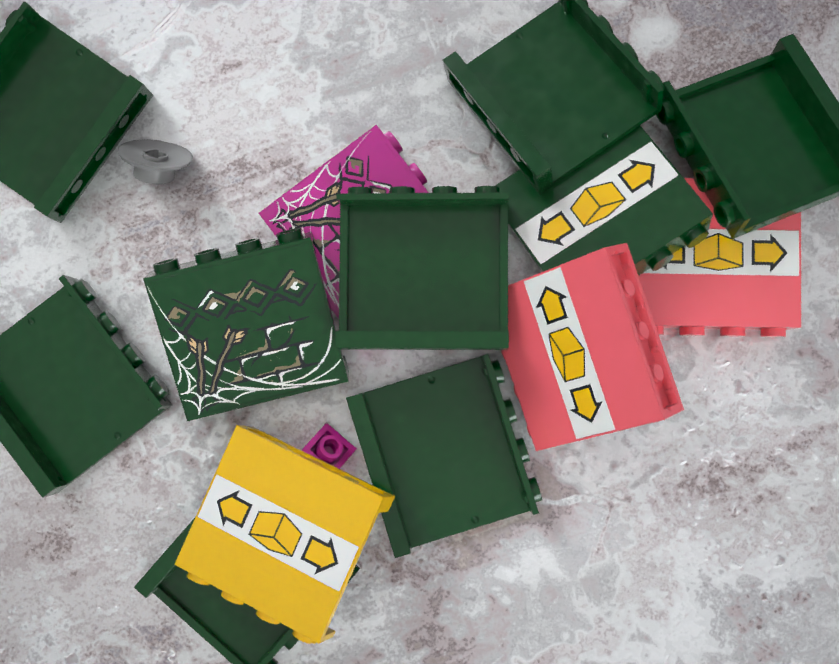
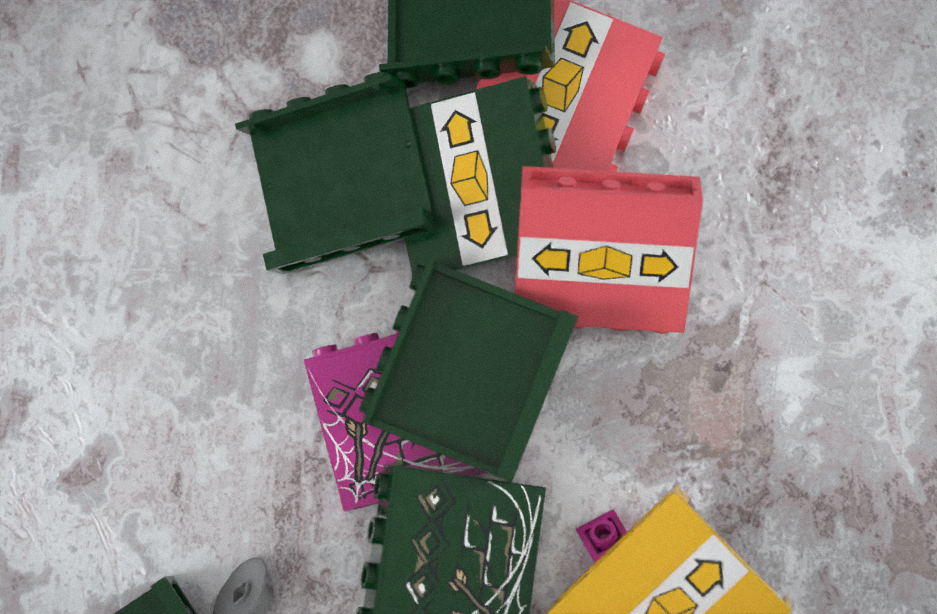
camera: 70 degrees left, 5 degrees down
dark green panel [346,353,542,558] -> none

